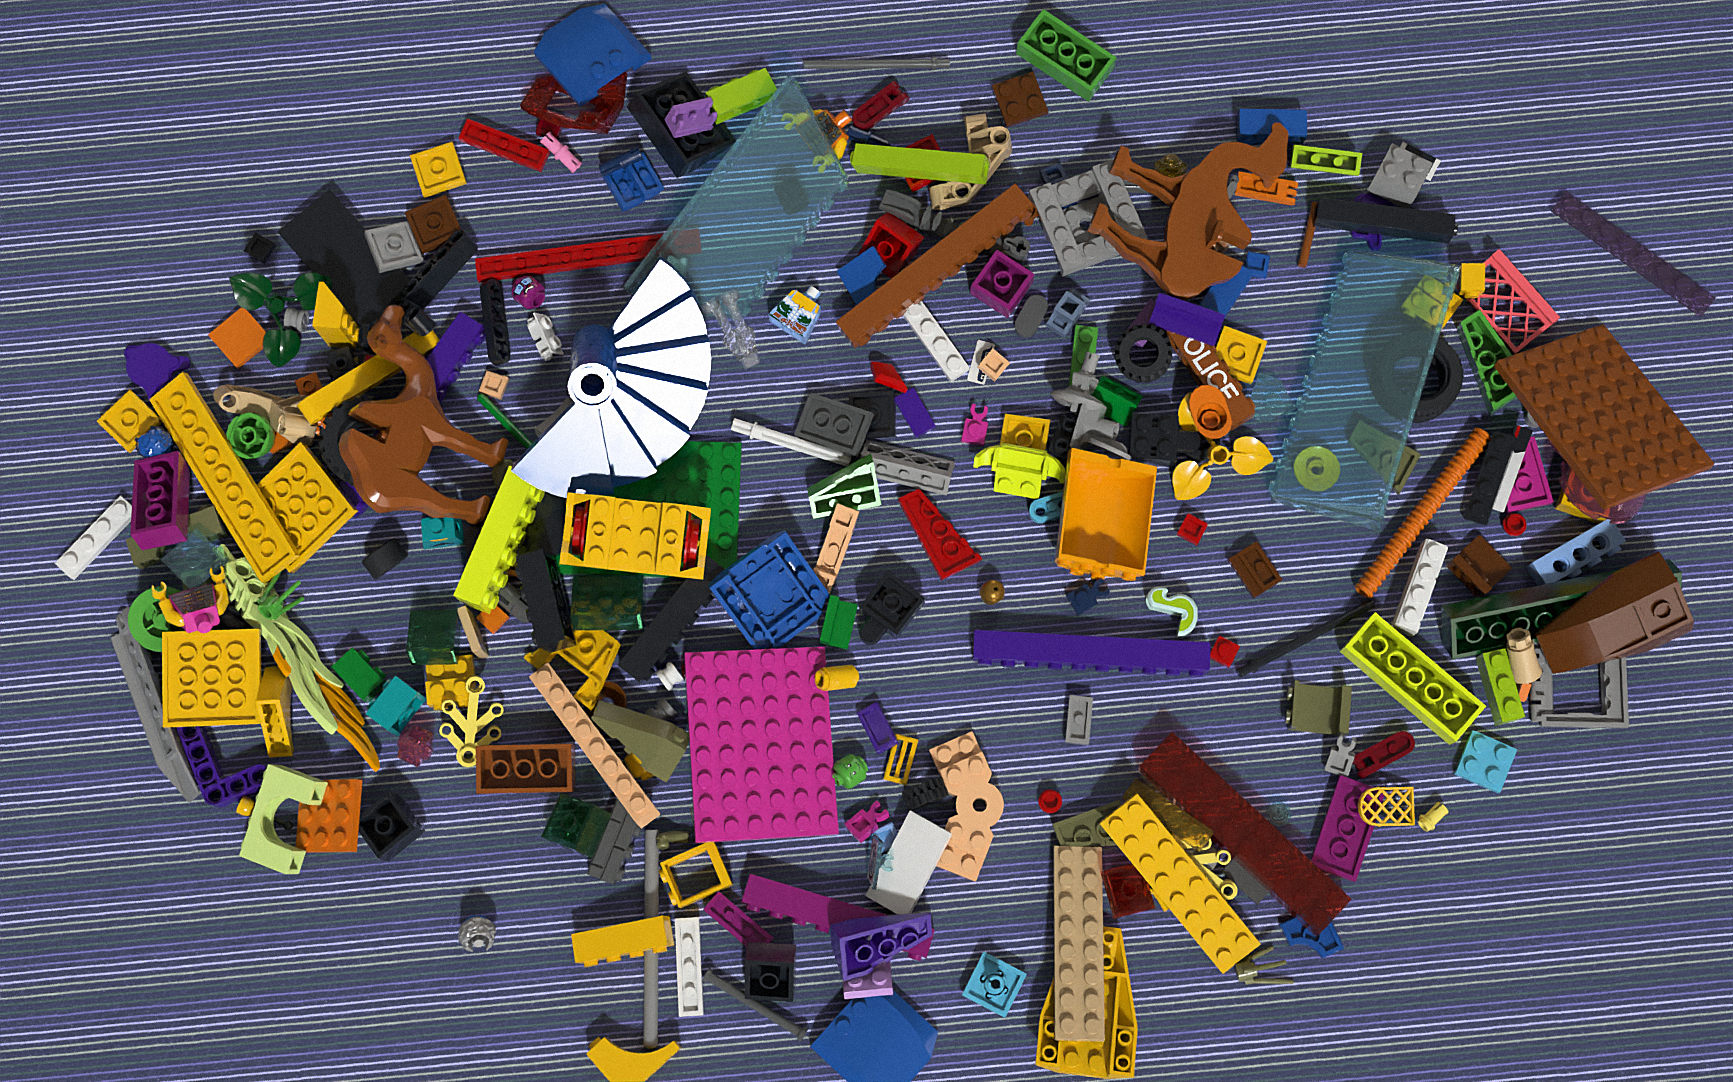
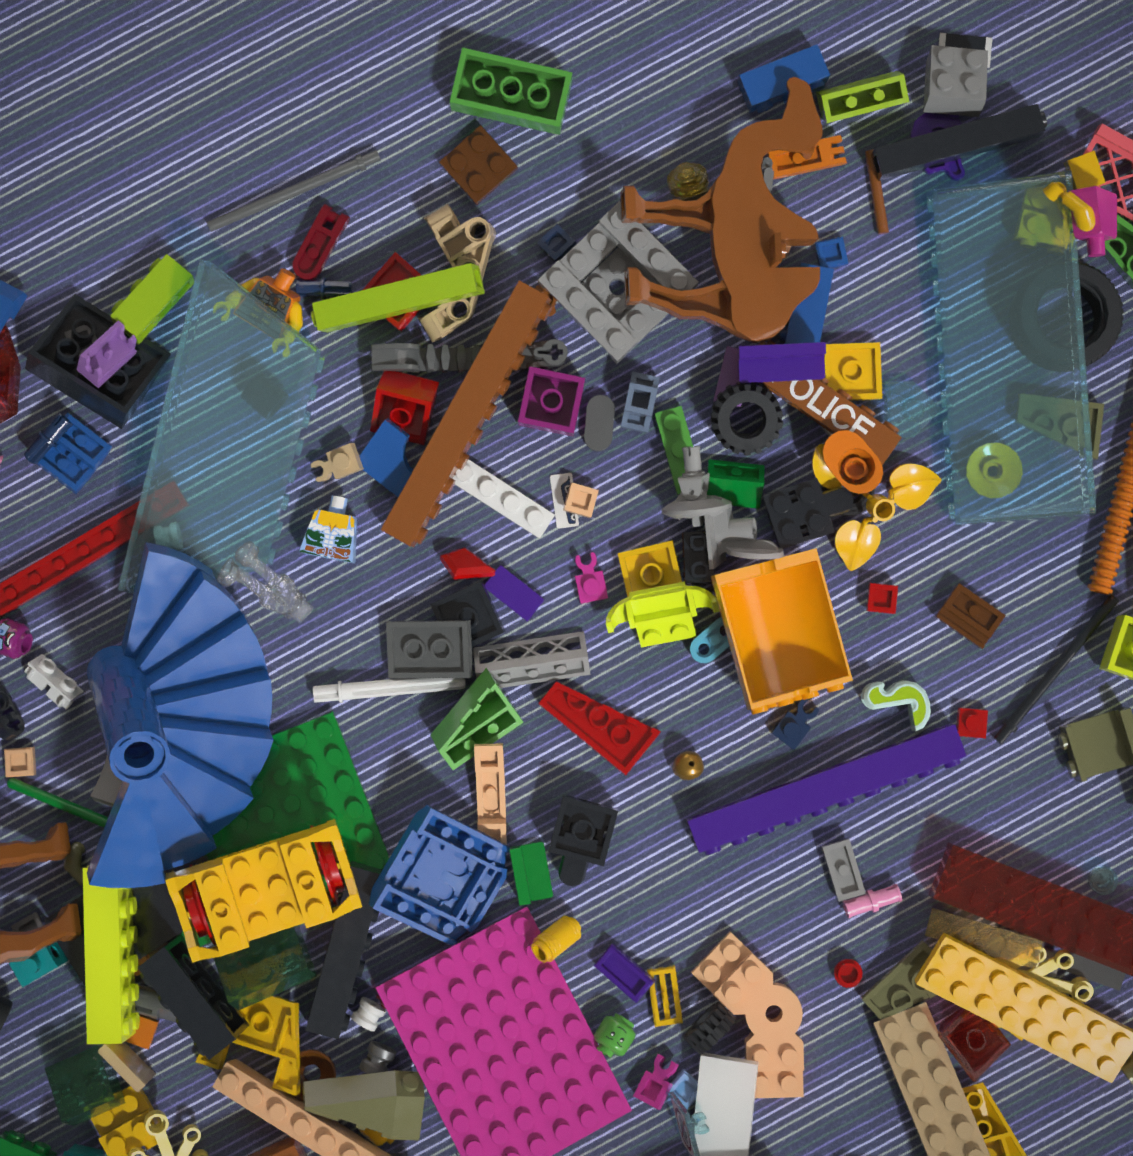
camera: 25 degrees left, 10 degrees up
none -> tan plate [311,443,364,482]
none -> bright pink pin [842,884,902,918]
none -> dark pink torso [1043,182,1117,257]

